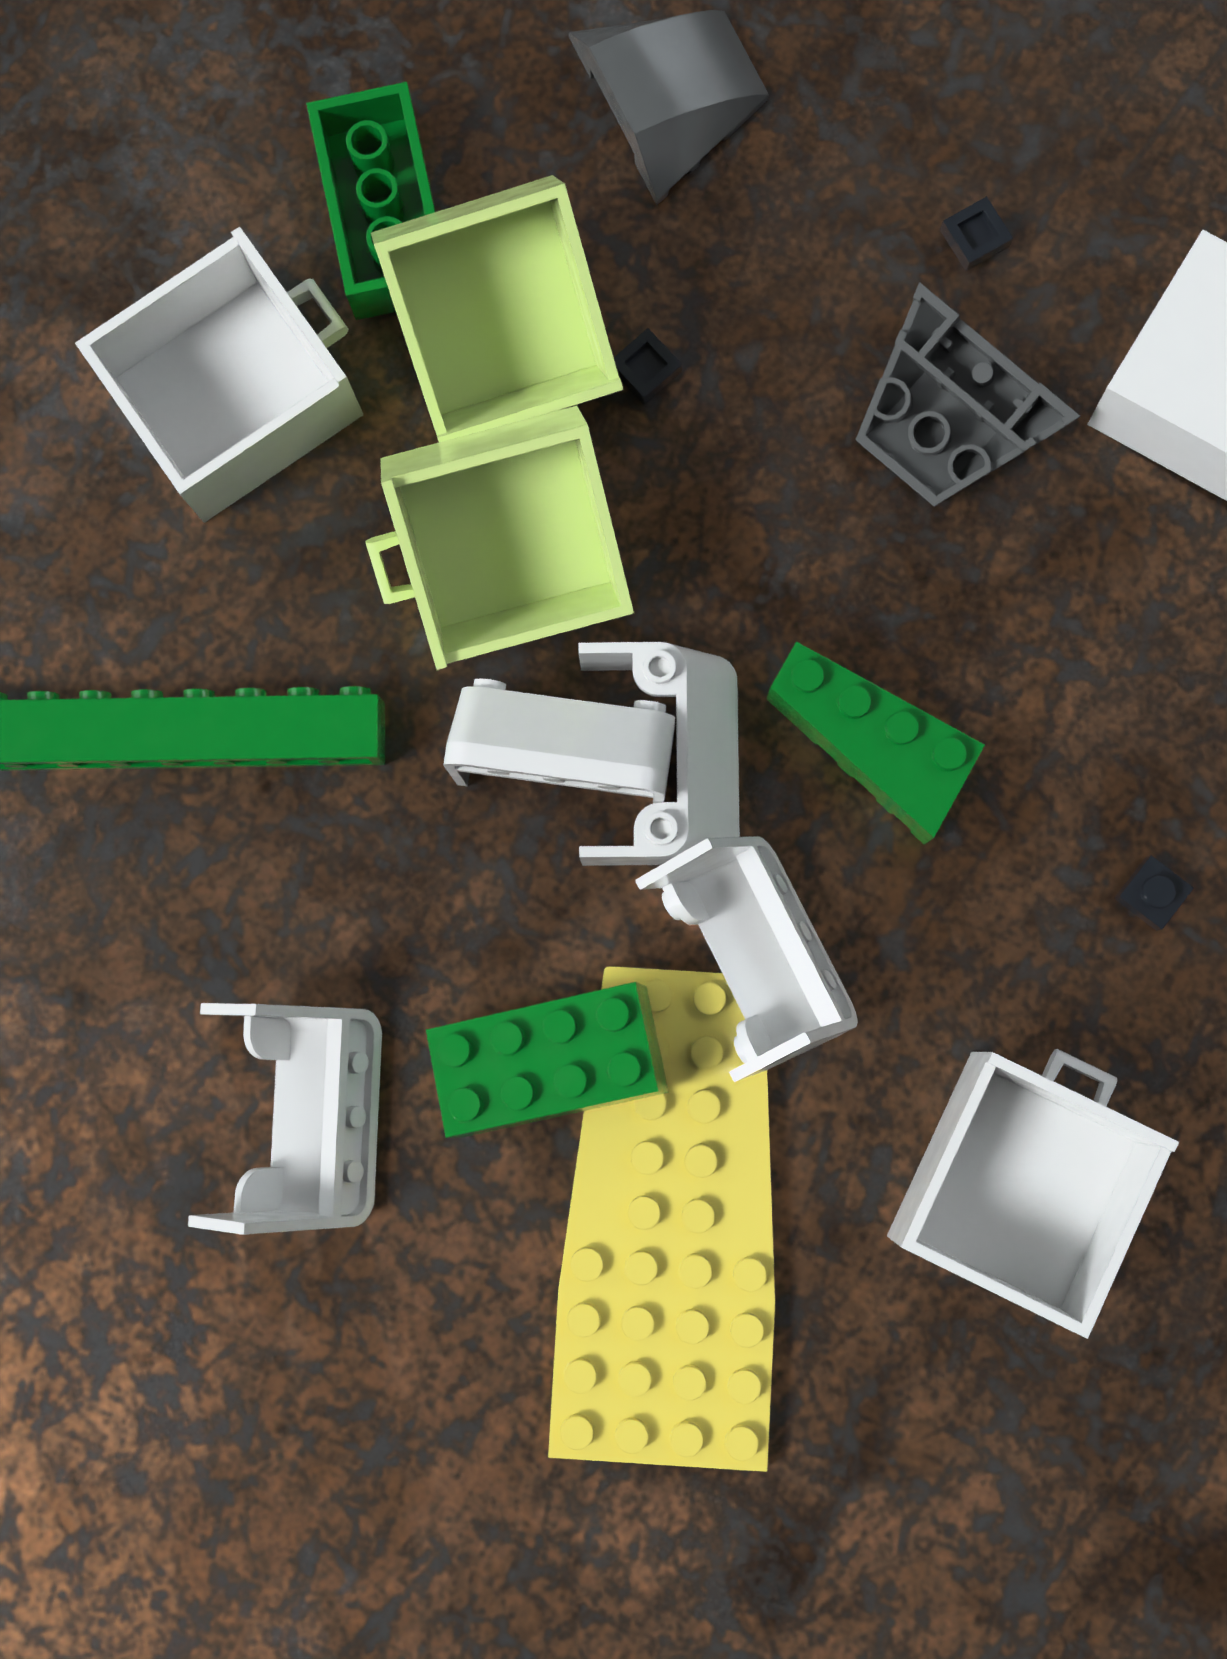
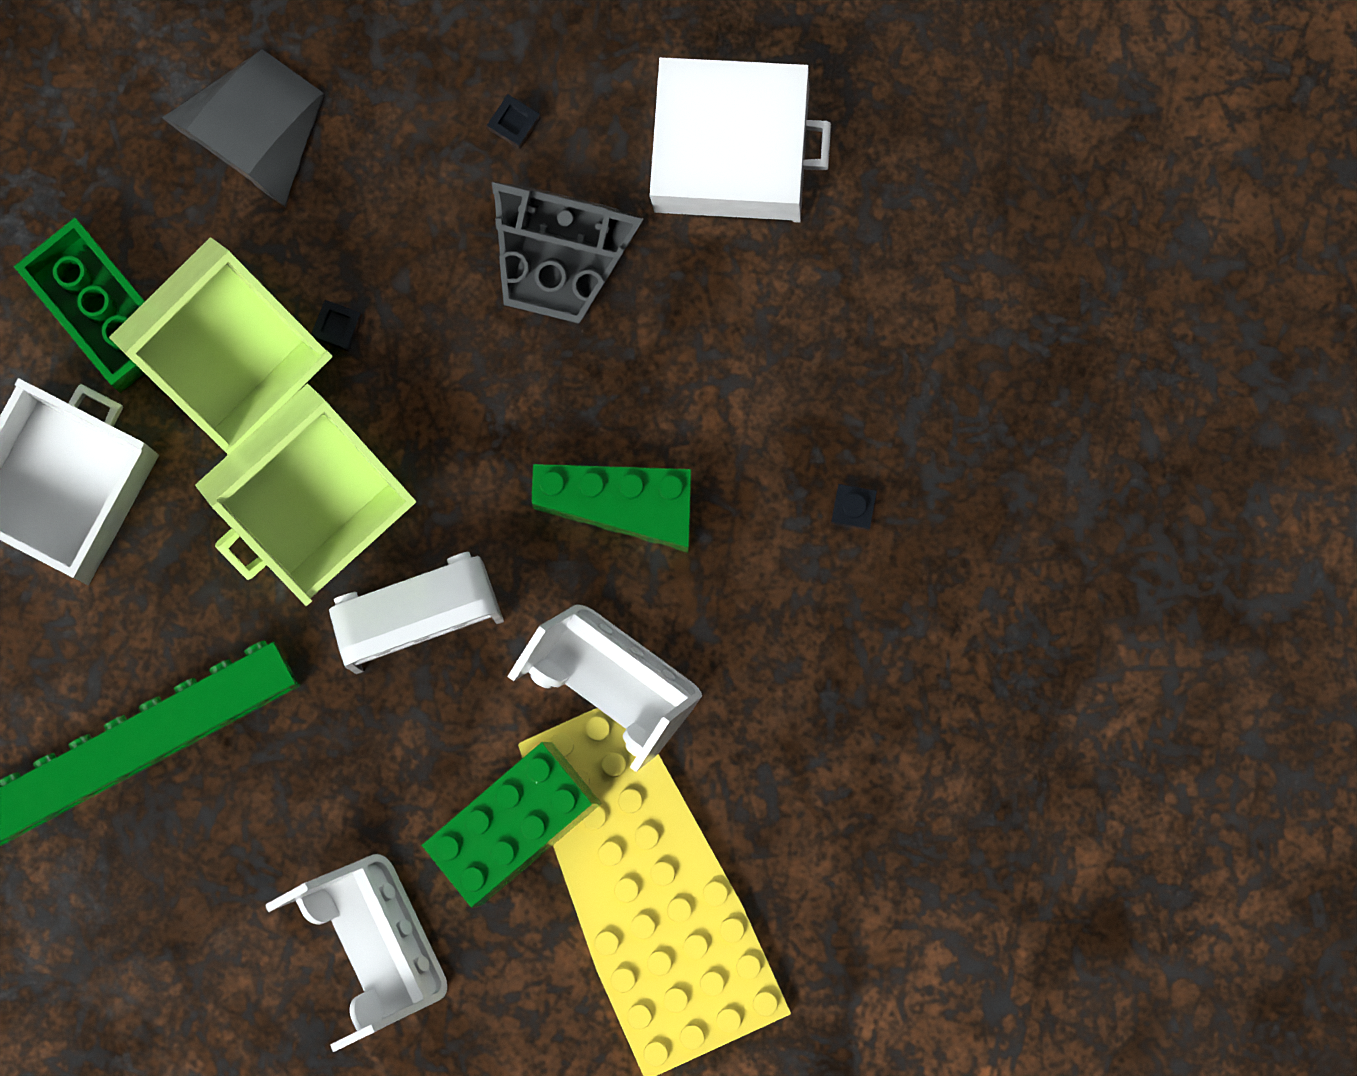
camera: 35 degrees left, 0 degrees up
white windscreen [578,642,740,866] -> none
white container [887,1049,1179,1339] -> none

